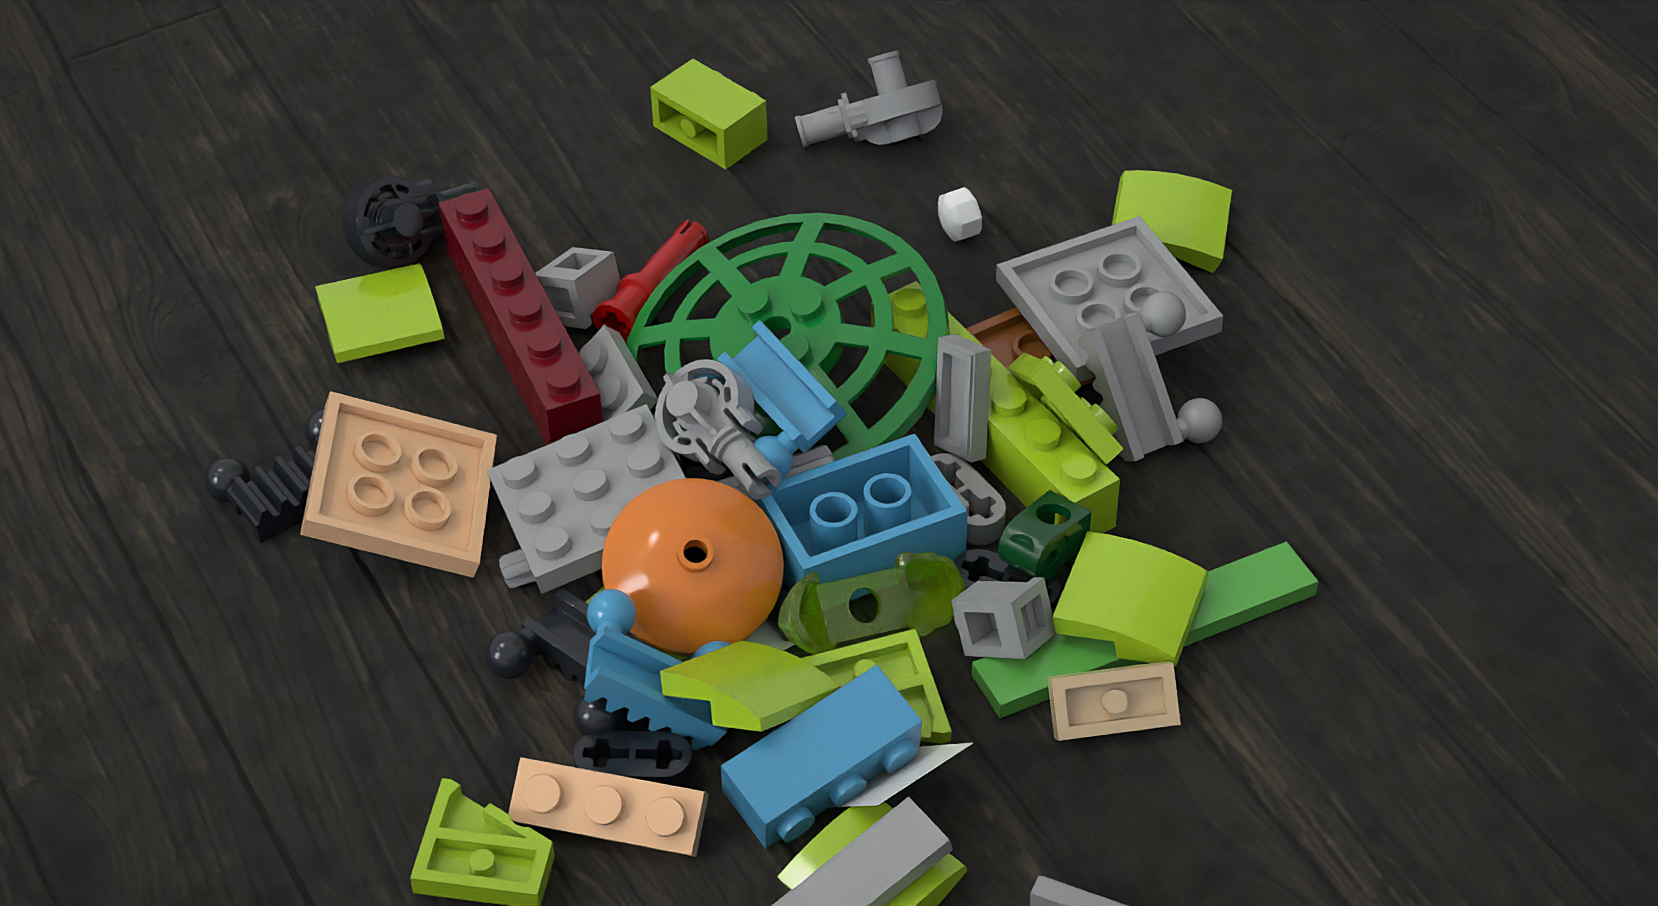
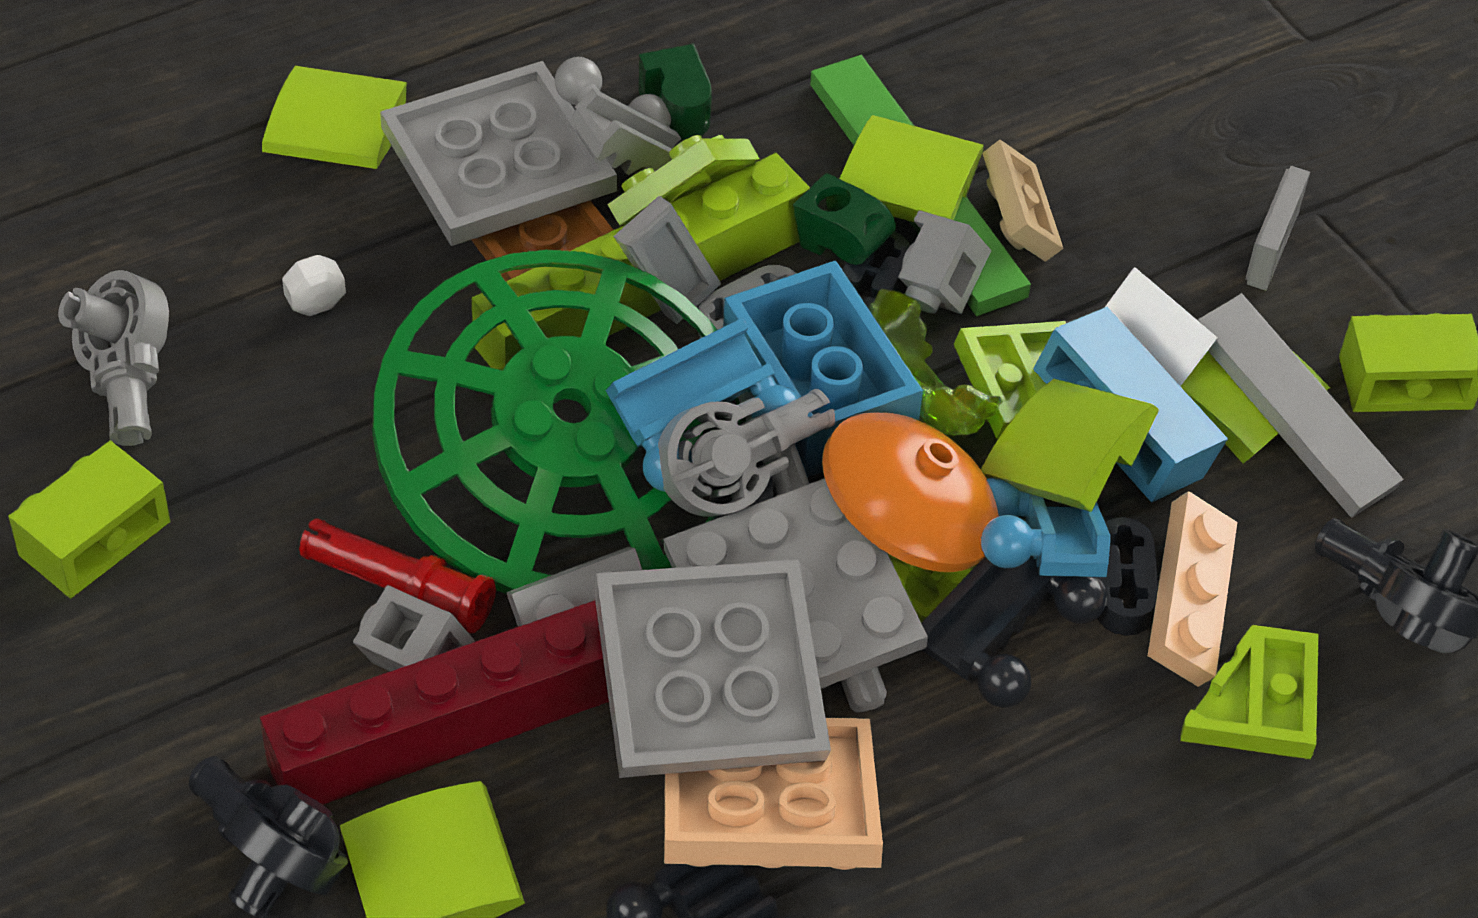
camera: 95 degrees left, 5 degrees up
none -> light grey plate [593,559,831,778]
none -> dark green leg [638,44,712,140]

